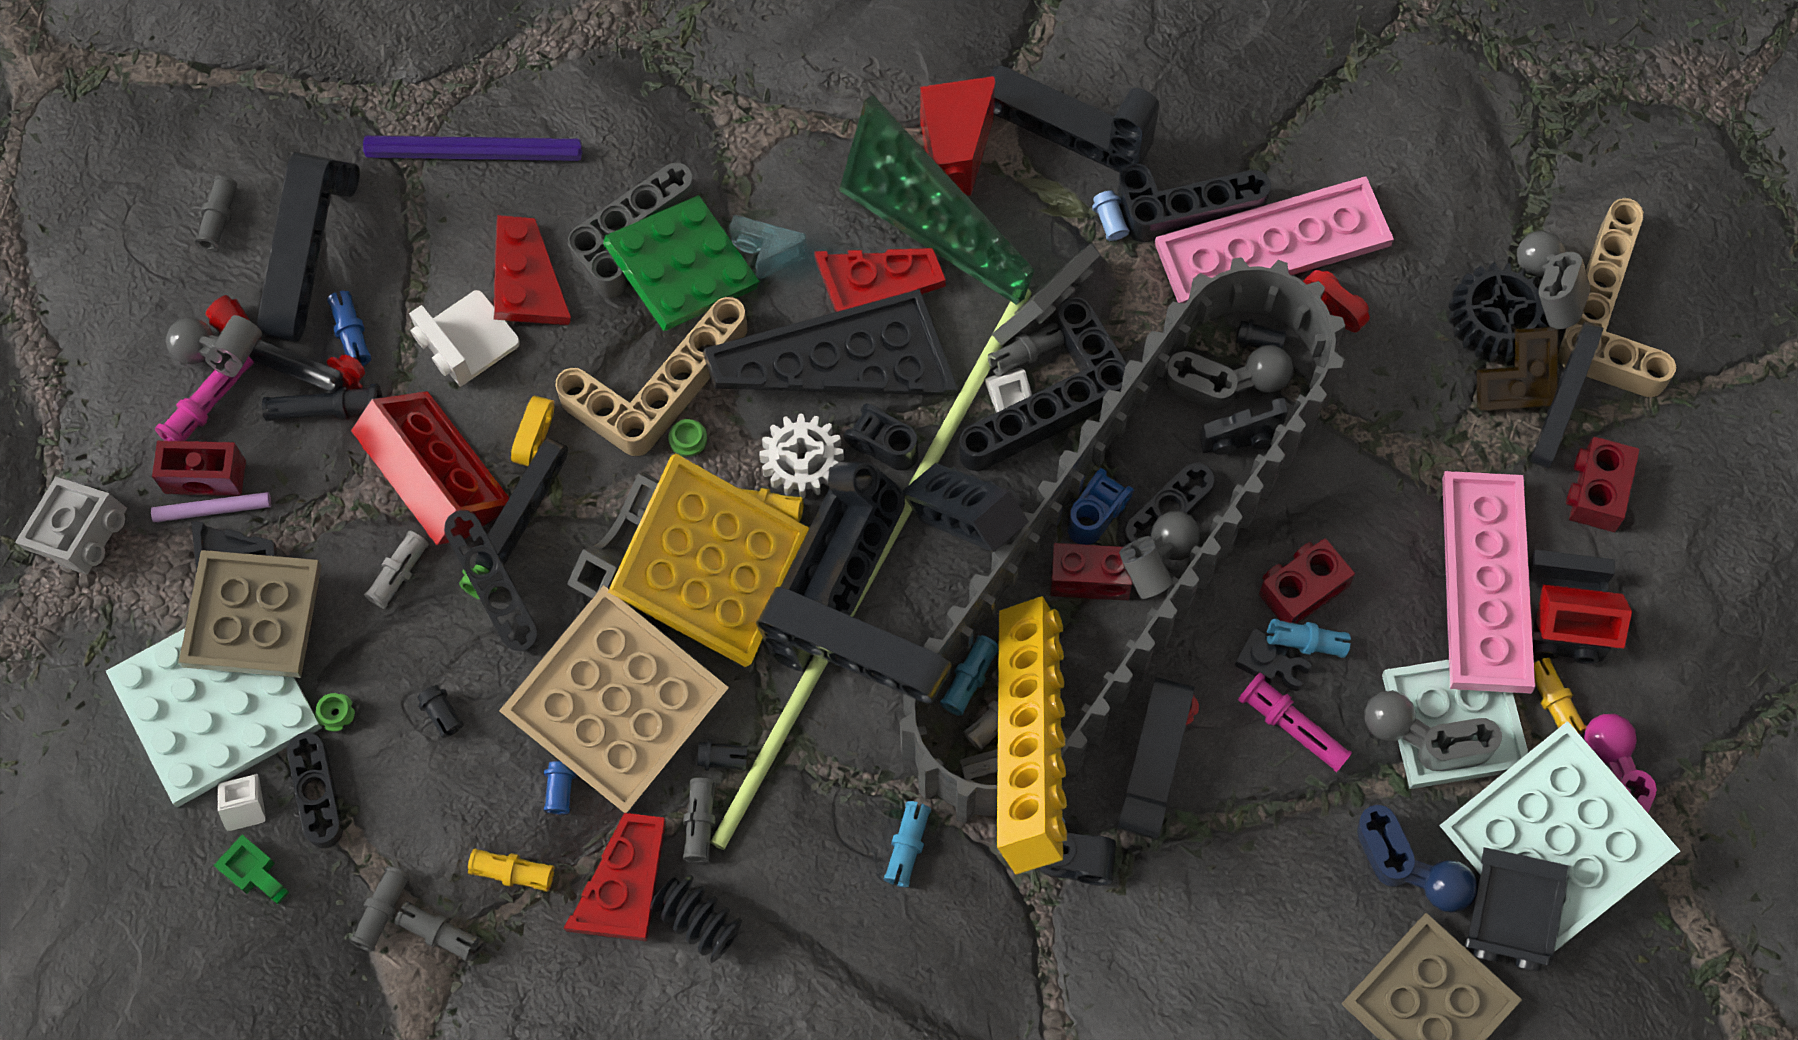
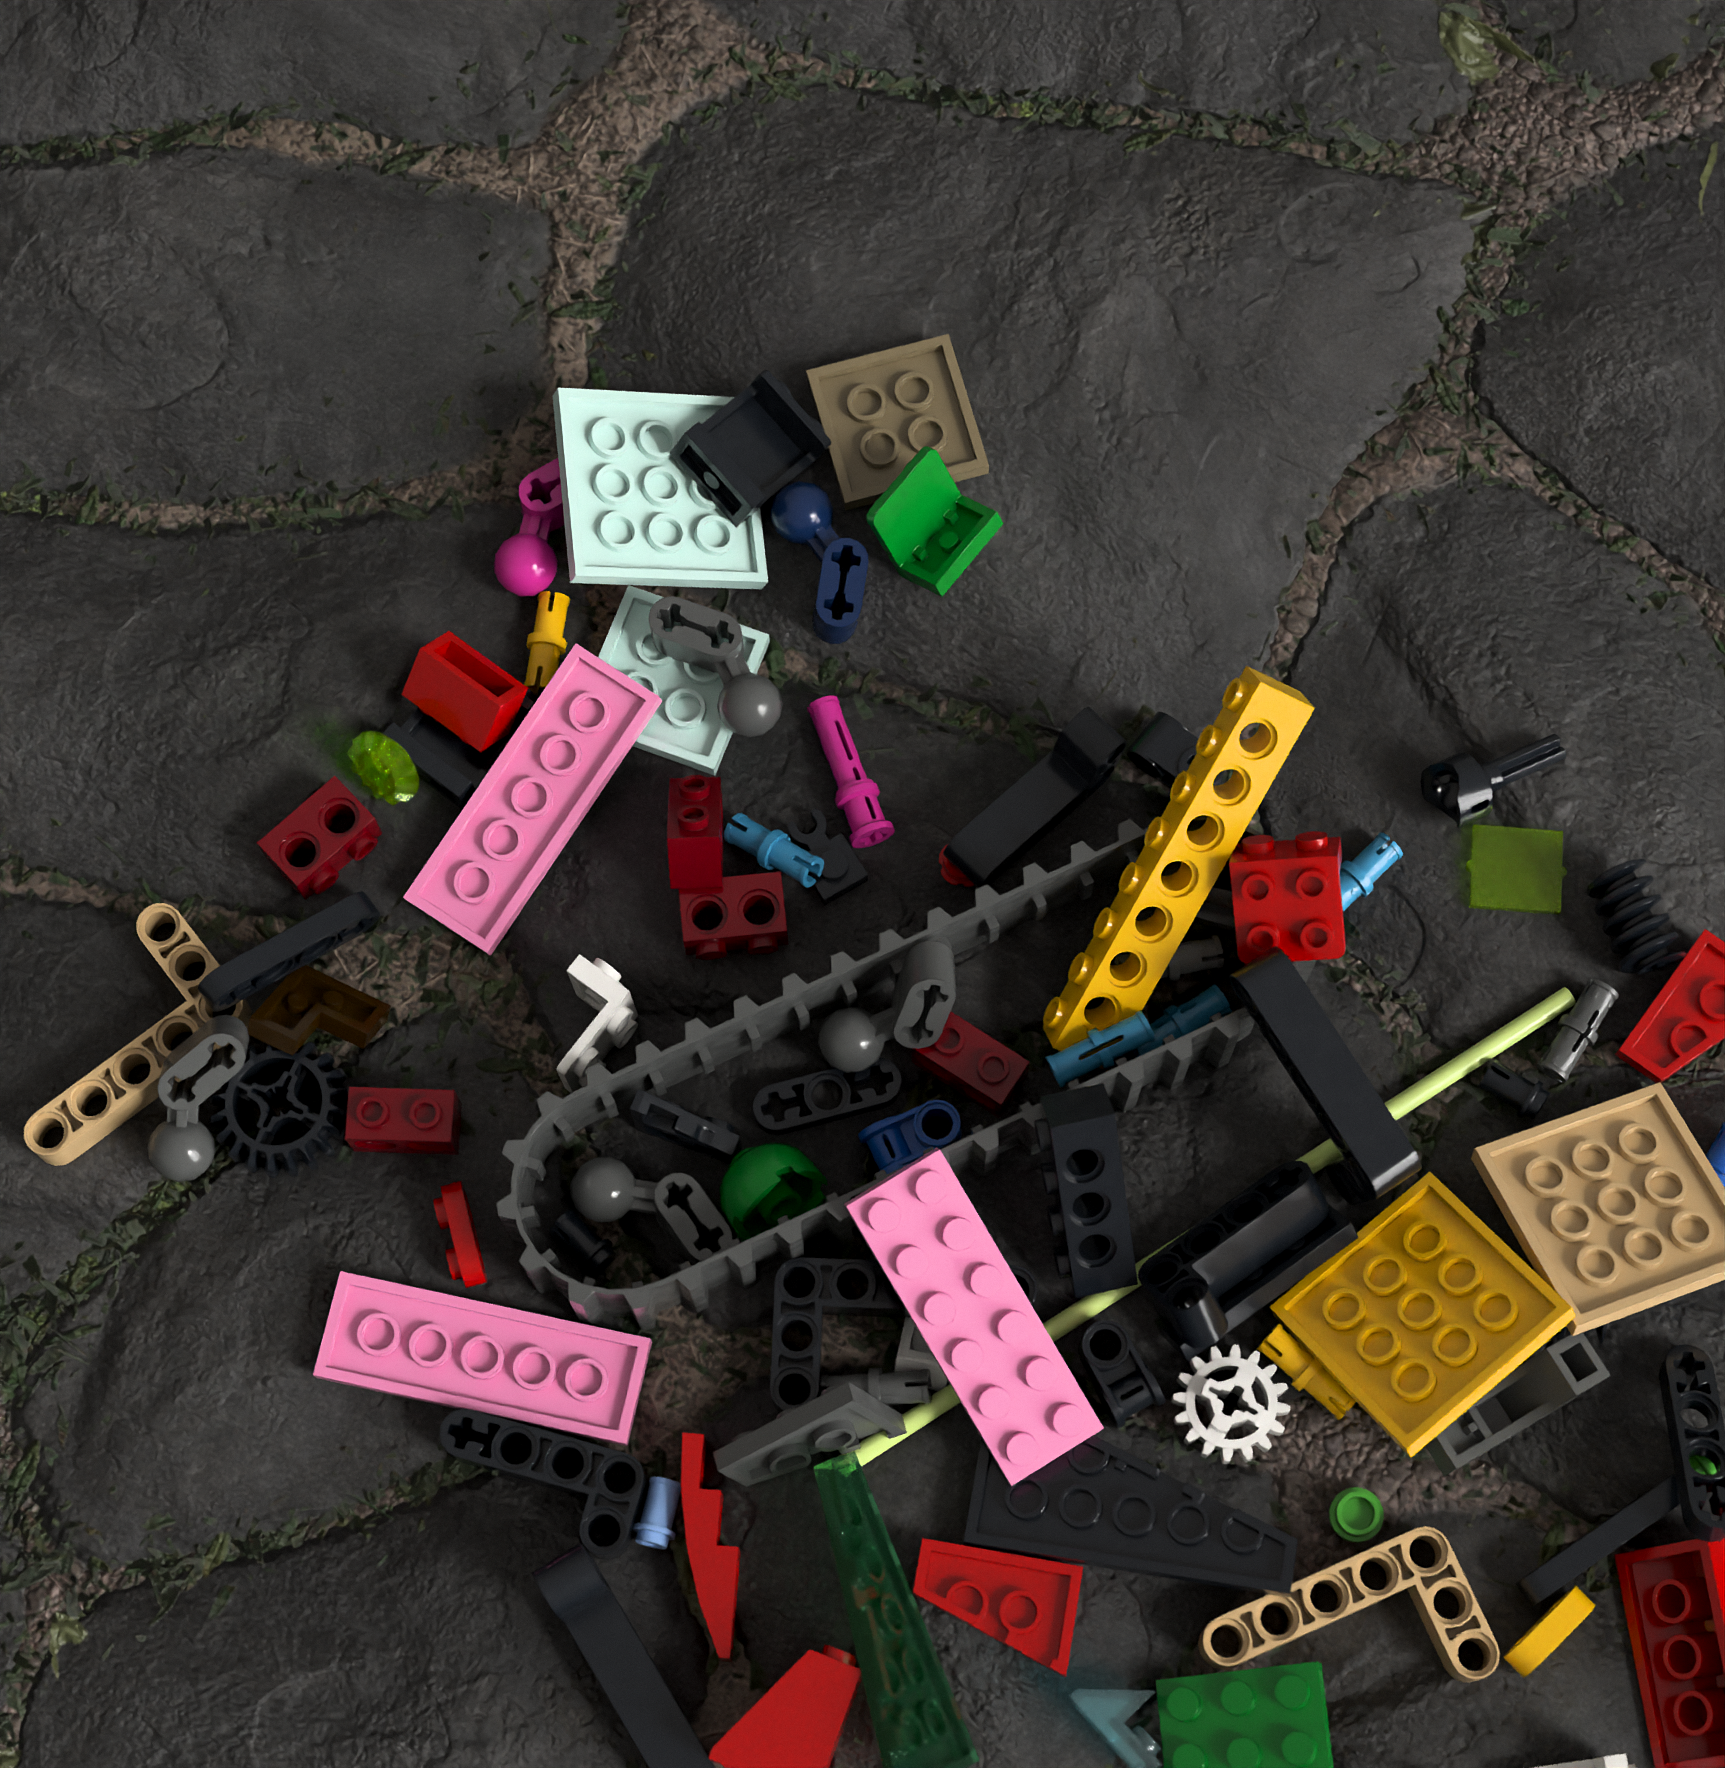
camera: 150 degrees left, 5 degrees up
none -> dark red brick [345,1087,462,1155]
none -> clear neon green gear [347,731,419,806]
none -> white bracket [557,954,638,1093]
none -> dark red brick [667,775,724,889]
none -> red slope [681,1433,741,1662]
none -> green cylinder [719,1142,827,1242]
none -> bright pink plate [844,1148,1104,1486]
none -> green bracket [867,446,1004,597]
none -> dark azure pin [1046,1010,1156,1088]
none -> red bracket [1229,831,1346,964]
none -> black piece [1420,734,1566,828]
none -> clear neon green piece [1465,824,1567,915]

